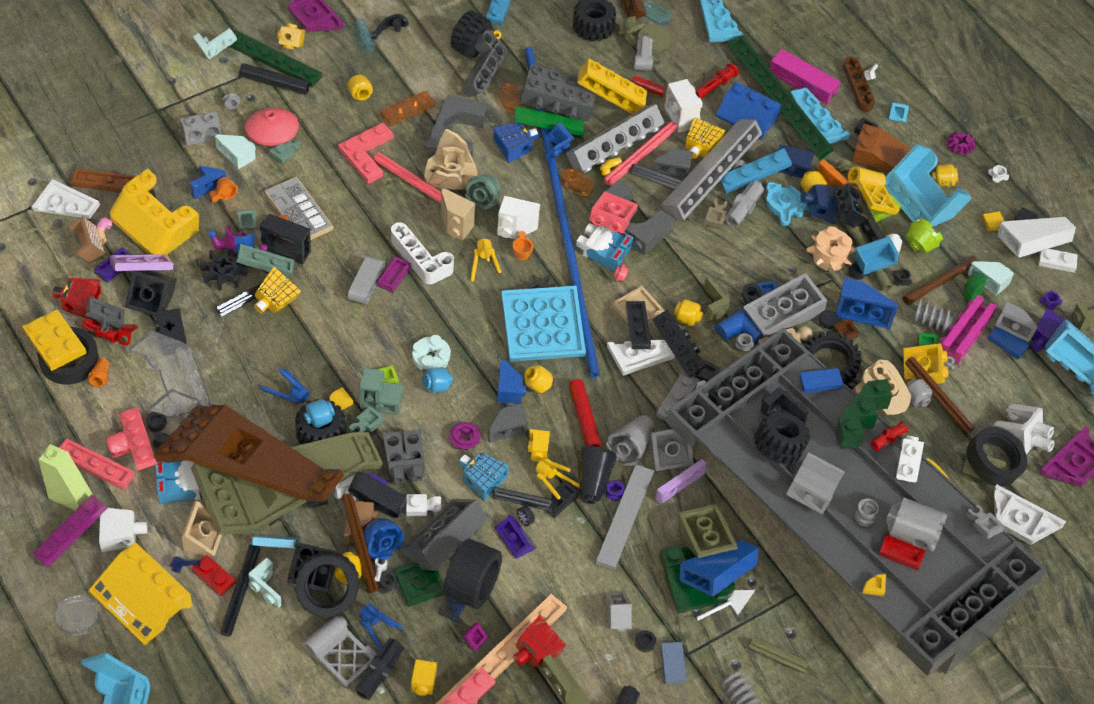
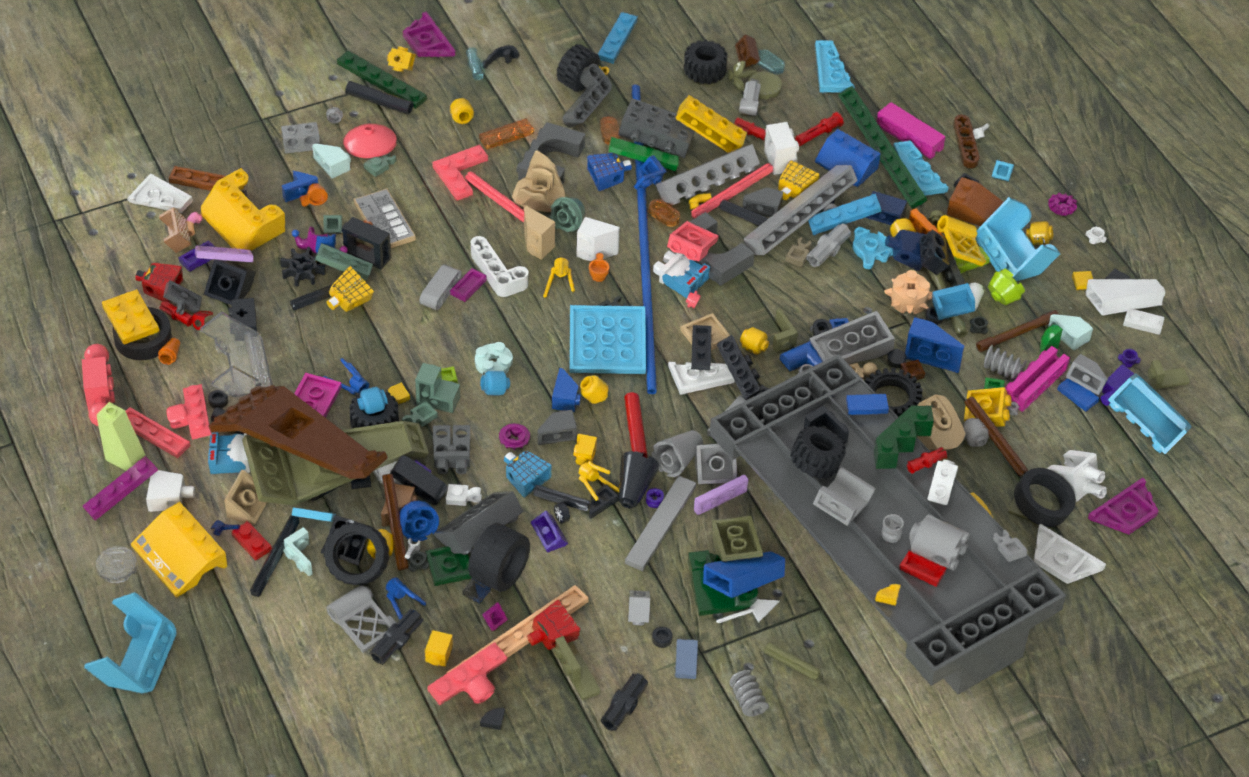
camera: 10 degrees right, 5 degrees down
light aqua bracket [193,29,237,59] -> none
none -> coral brick [82,344,115,427]
none -> dark pink plate [294,373,342,418]

